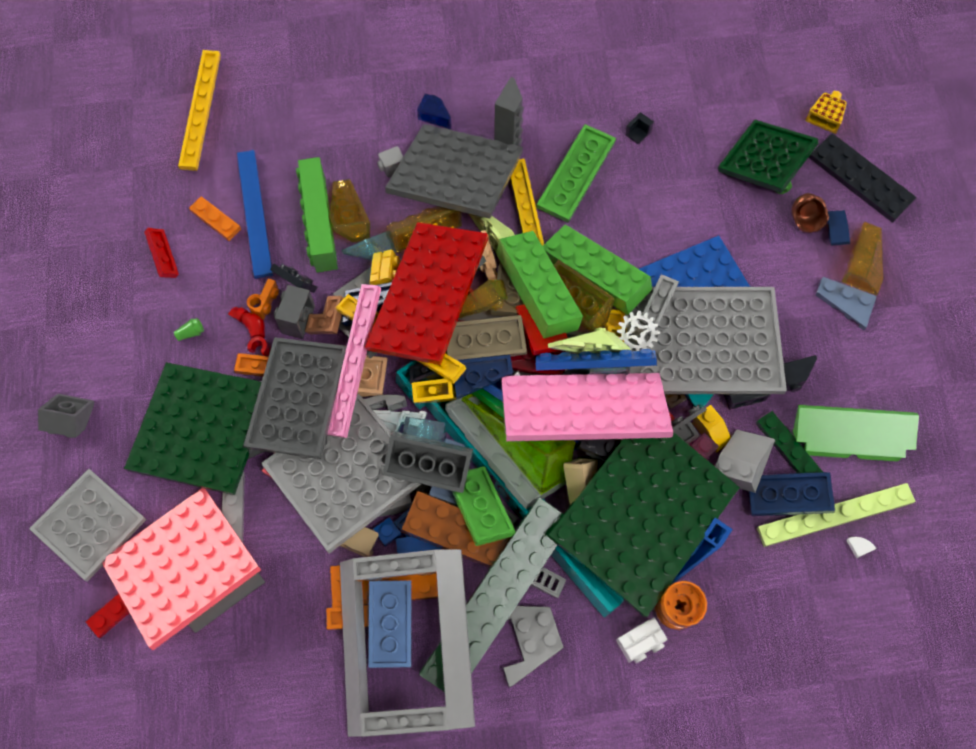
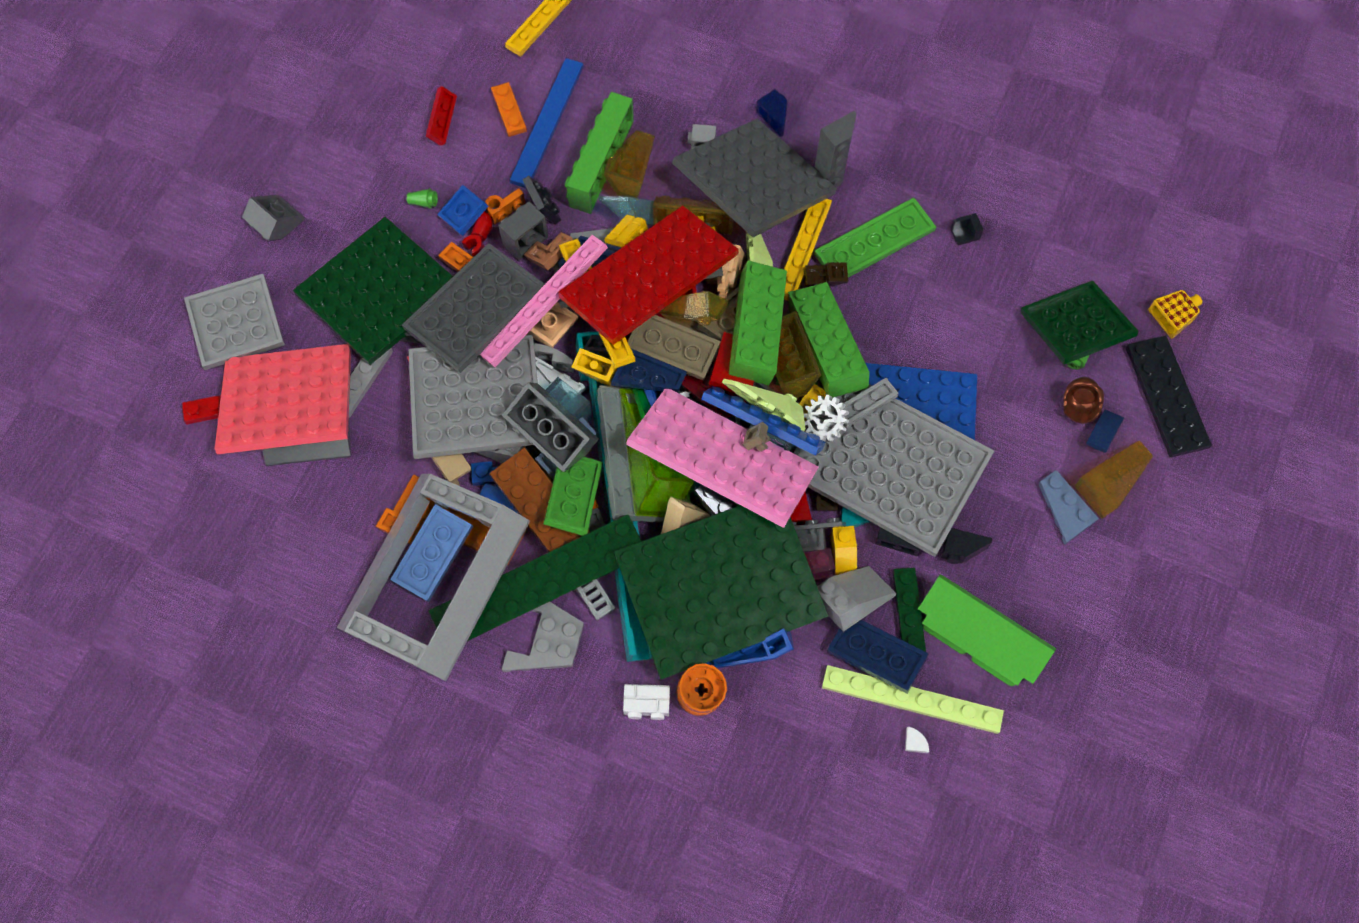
camera: 30 degrees right, 0 degrees up
none -> blue tile [437,185,488,236]
none -> dark tan tile [743,421,770,452]
none -> dark brown slope [803,262,849,287]

